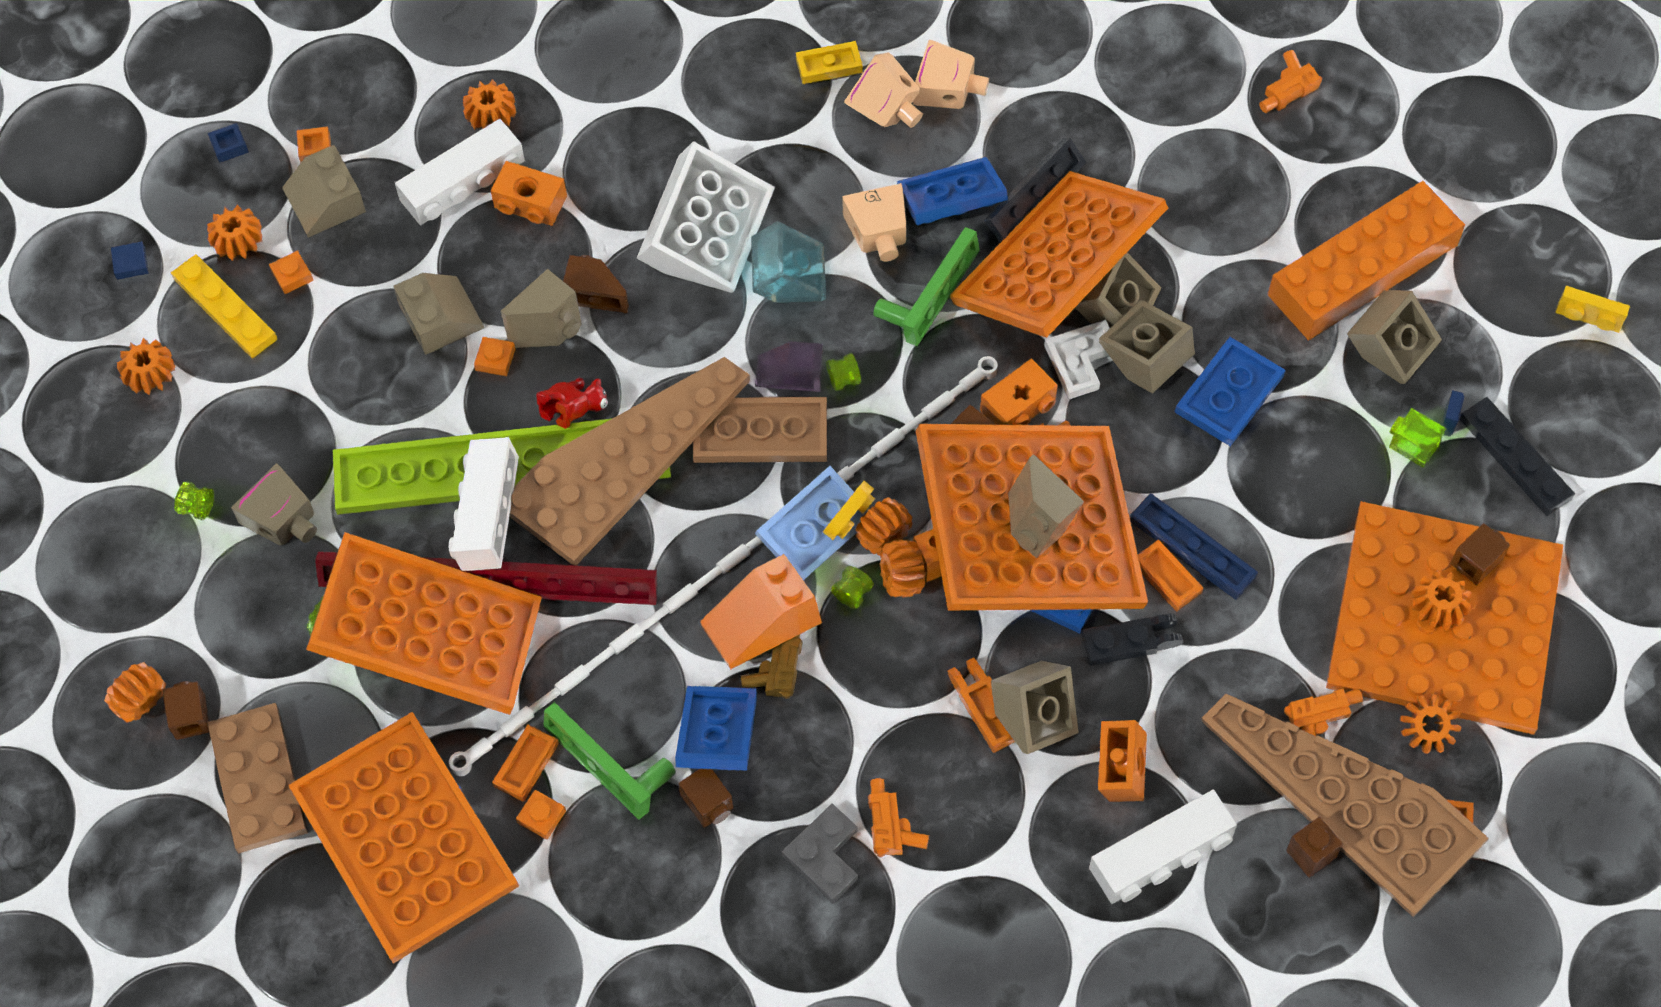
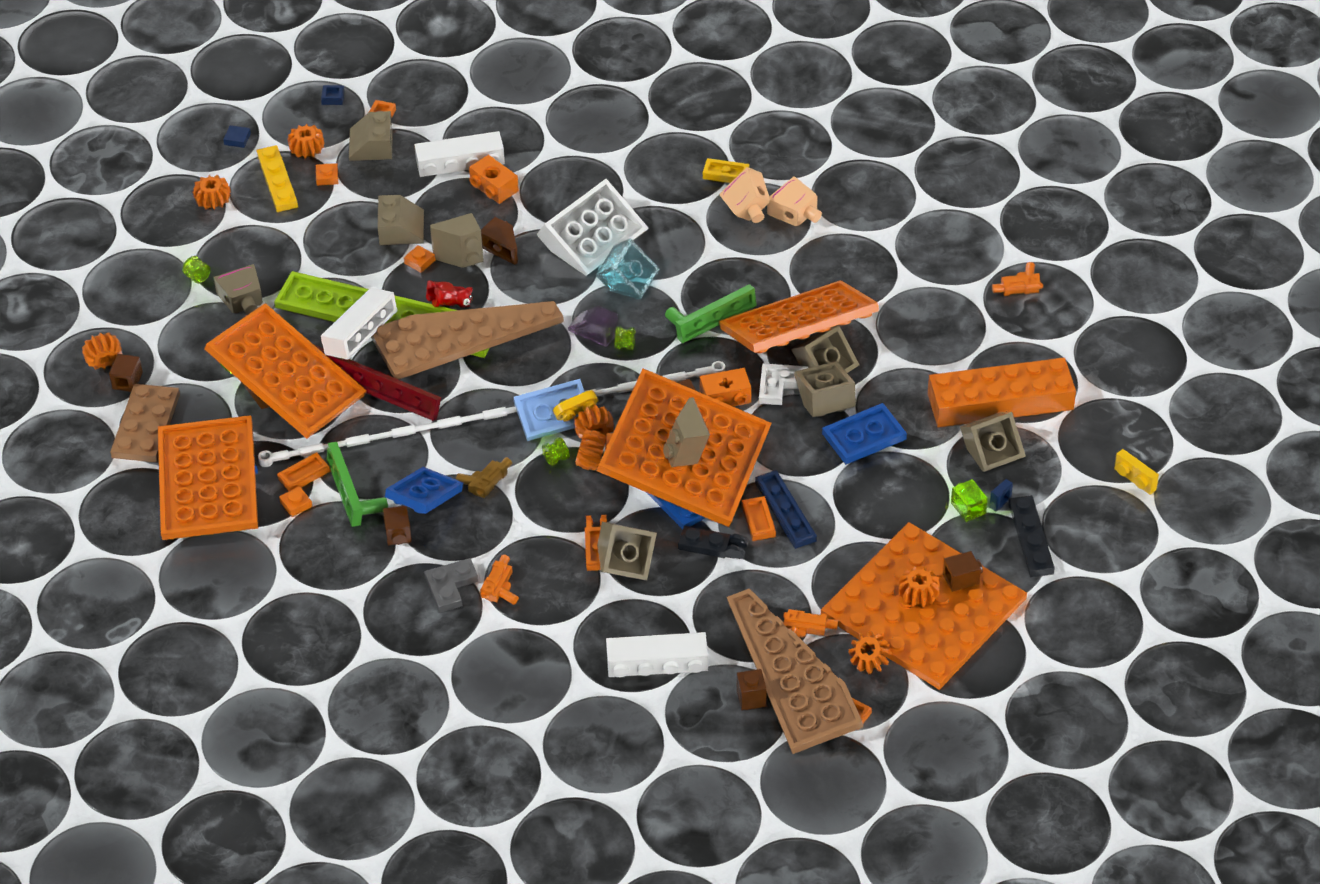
camera: 25 degrees right, 15 degrees down
orange gear [463,79,516,130] -> none
medium nougat plate [693,397,827,463] -> none
orange slope [700,554,822,670] -> none
light nougat torso [842,183,906,262] -> none
blue plate [897,157,1008,225] -> none
black plate [984,138,1086,243] -> none
orange brick [1098,720,1147,802] -> none

